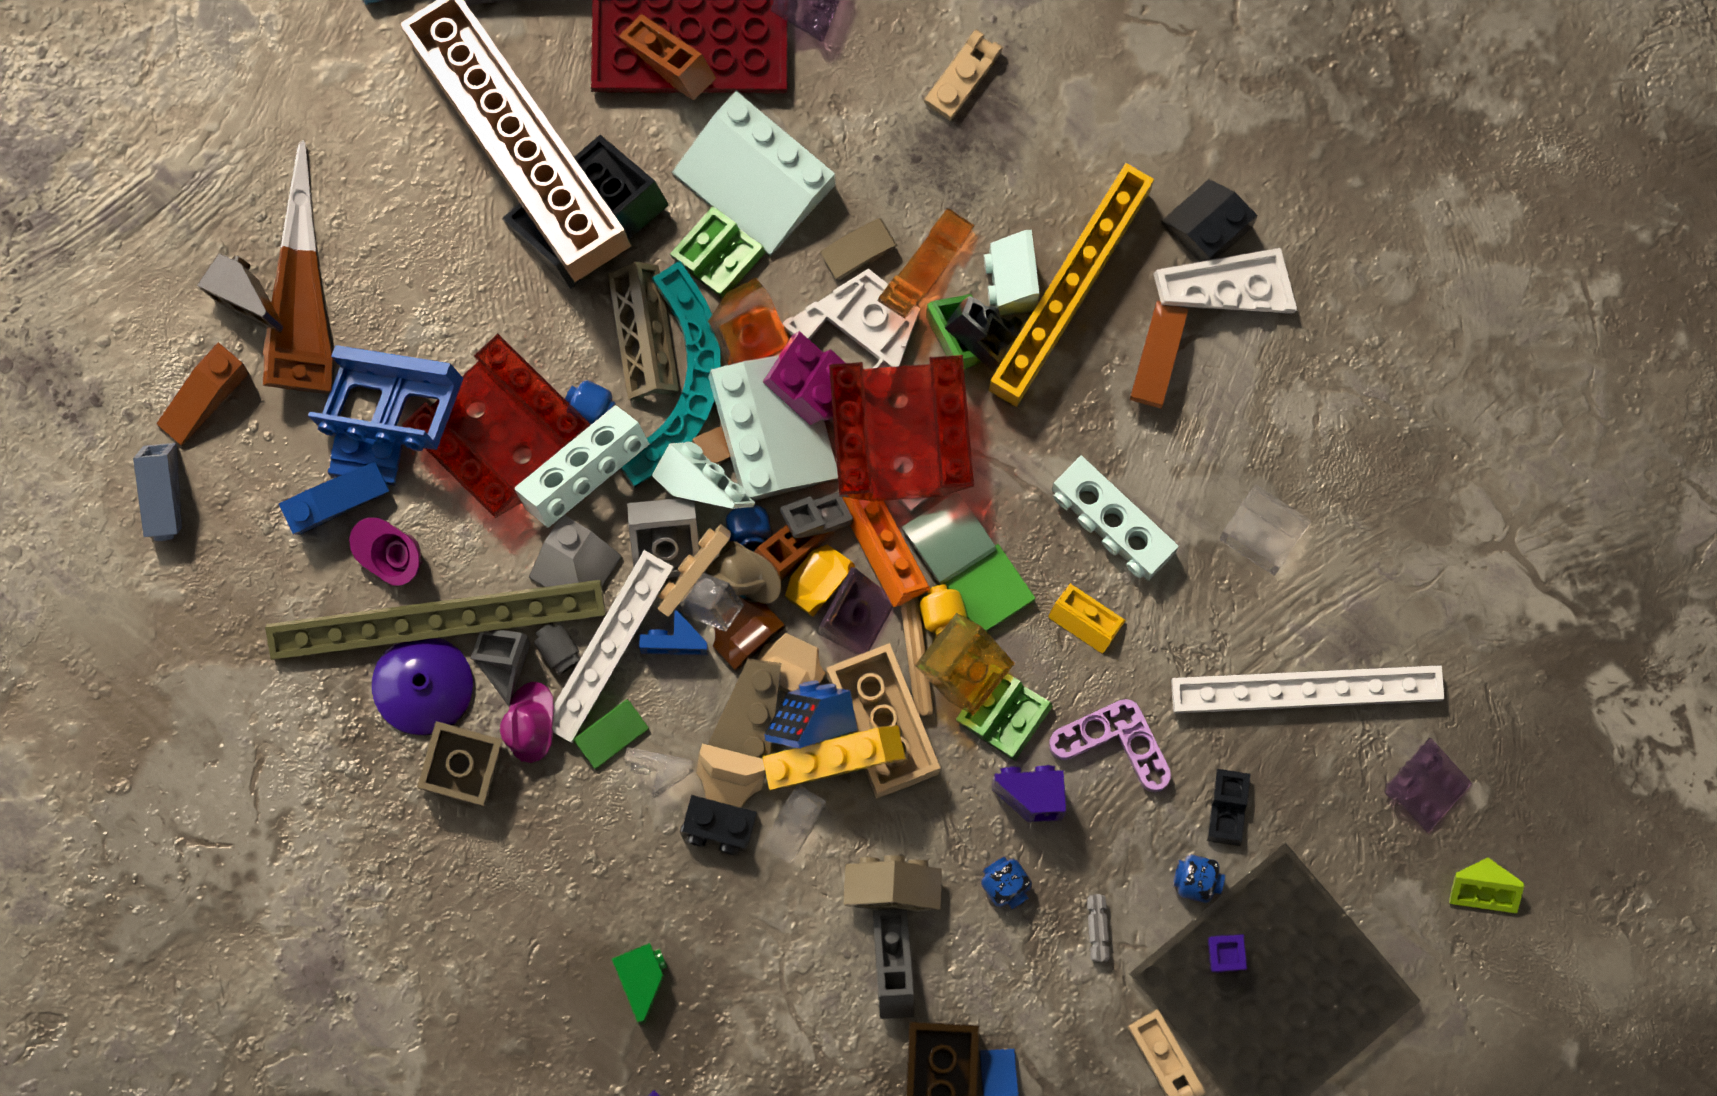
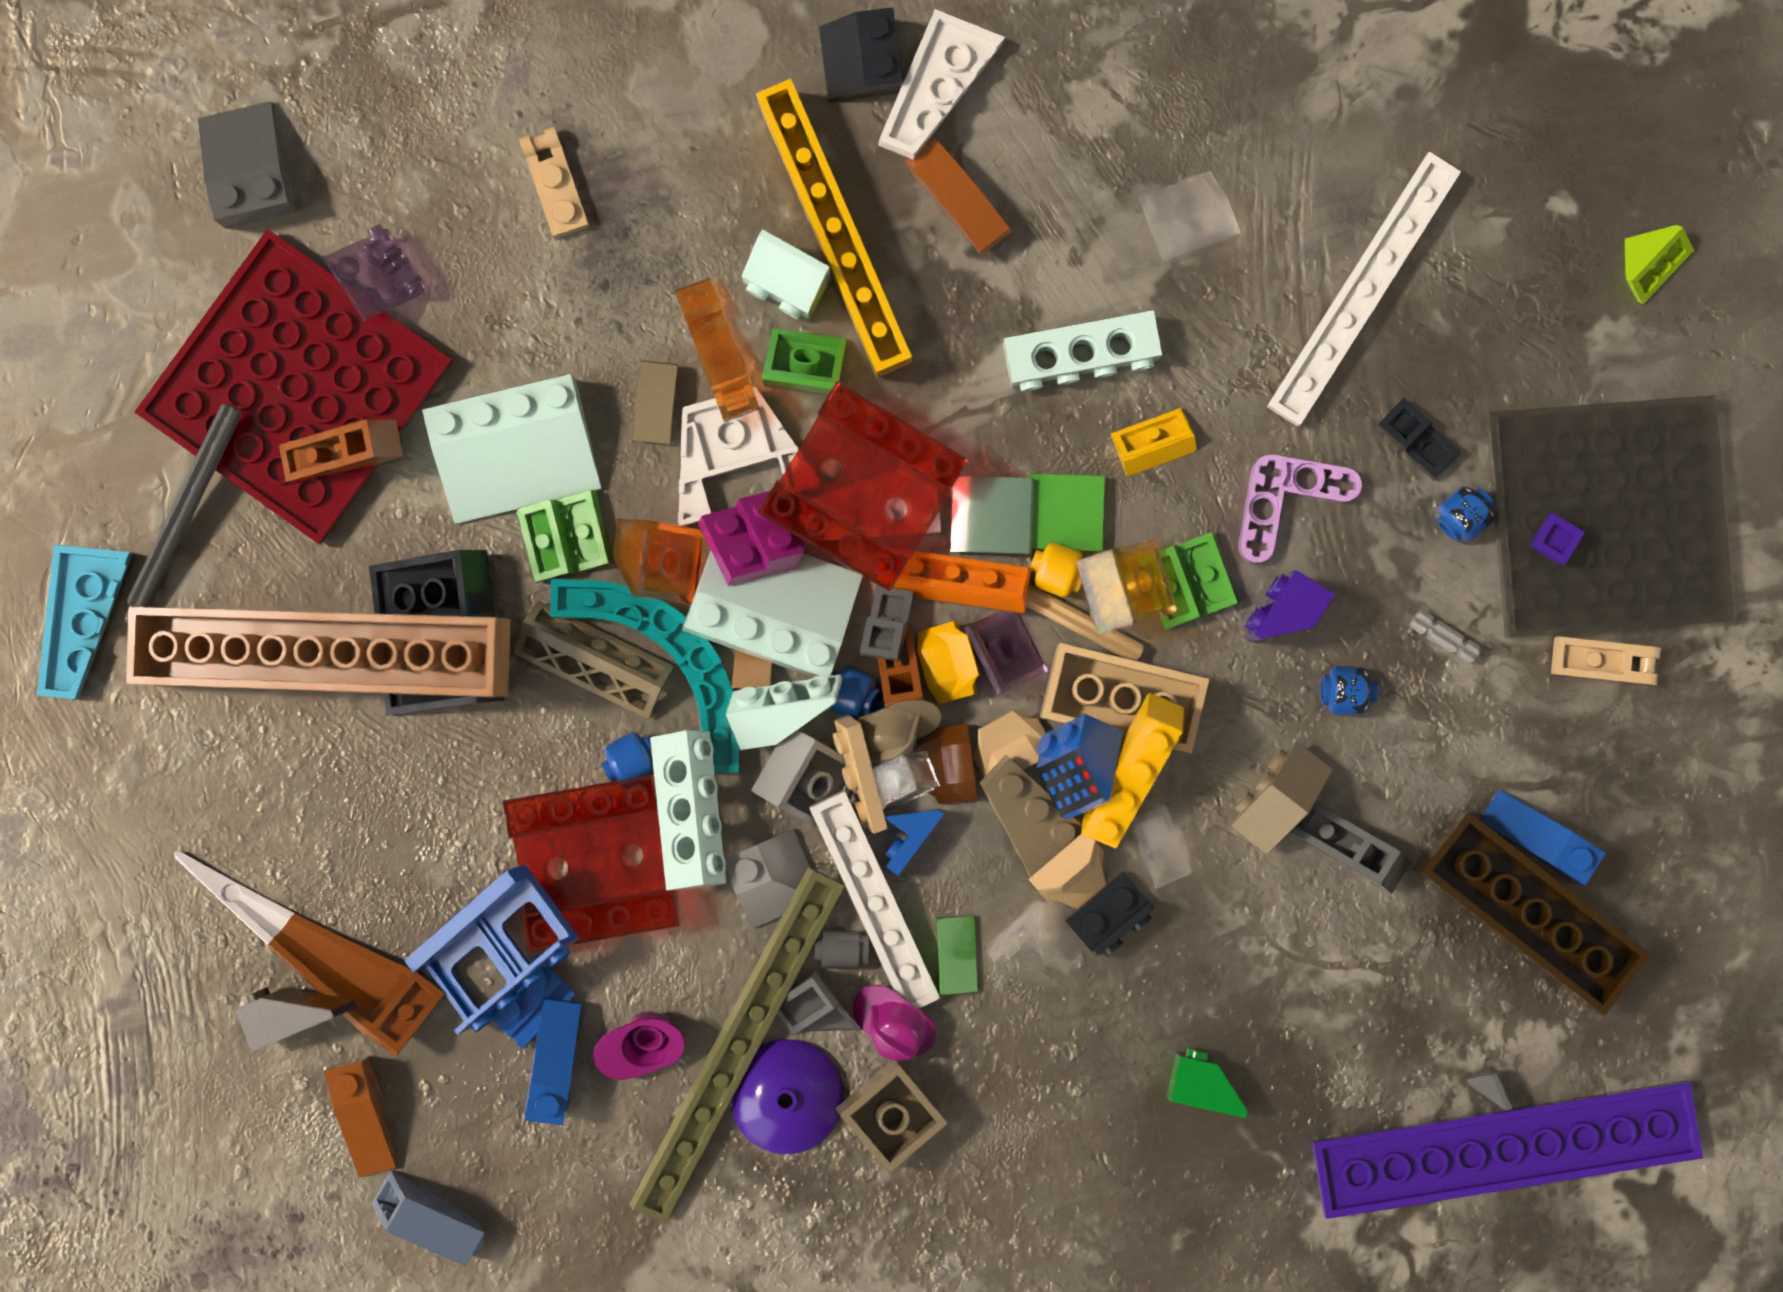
camera: 55 degrees left, 10 degrees up
black slope [945,296,1022,371] -> none
clear purple hinge [1384,737,1472,833] -> none

